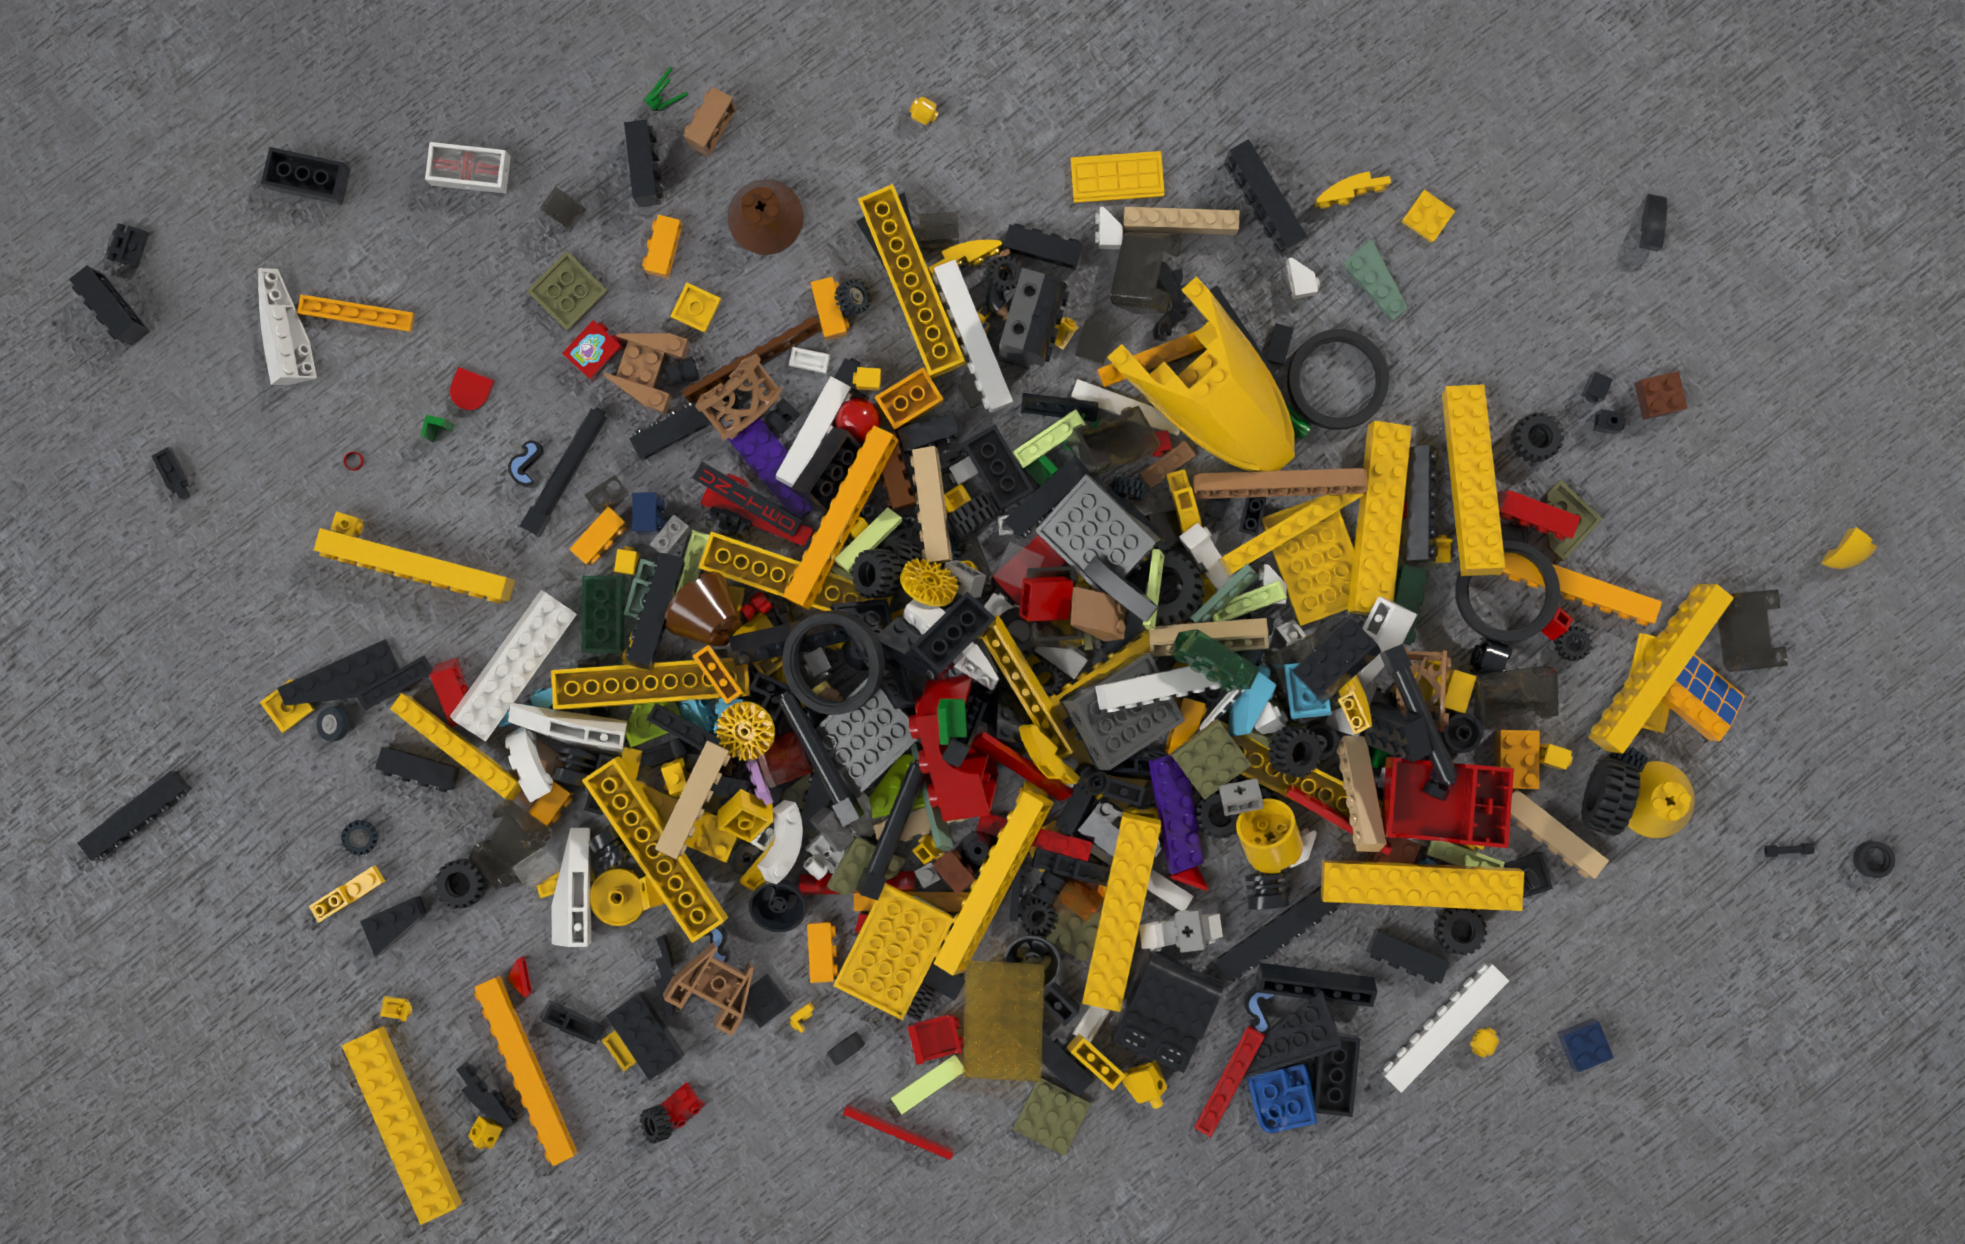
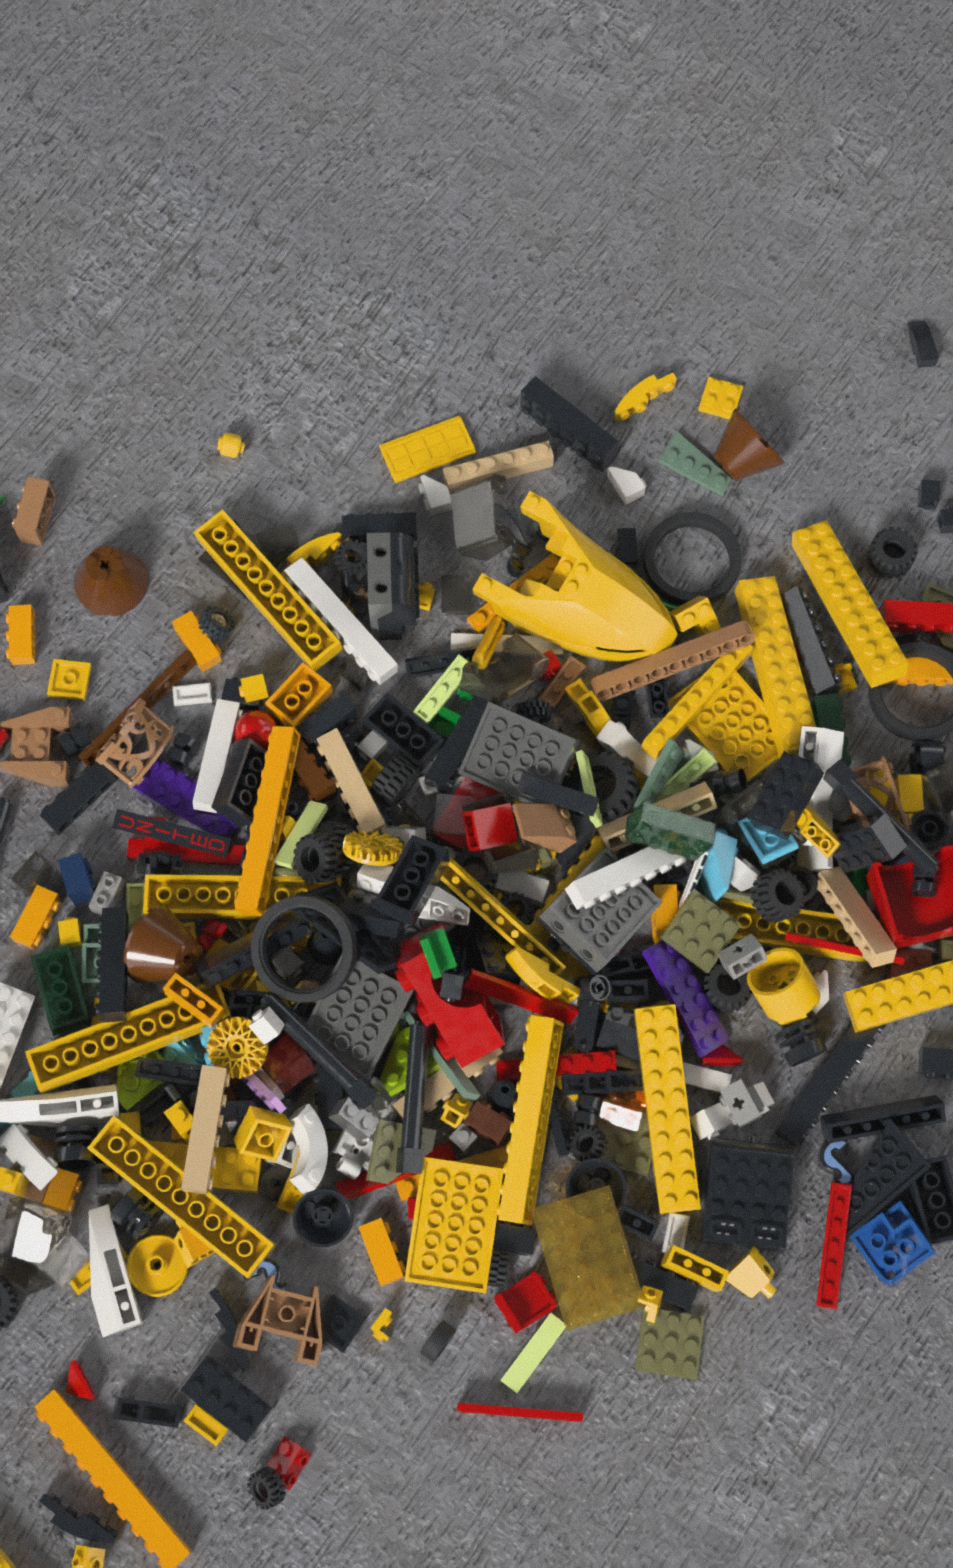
camera: 20 degrees left, 15 degrees down
none -> white brick [249,1007,285,1044]
none -> yellow piece [472,616,505,669]
none -> yellow bracket [638,1285,663,1323]
none -> yellow brick [669,596,721,637]
none -> reddish brown cone [713,408,785,481]
none -> black wheel [713,767,747,796]

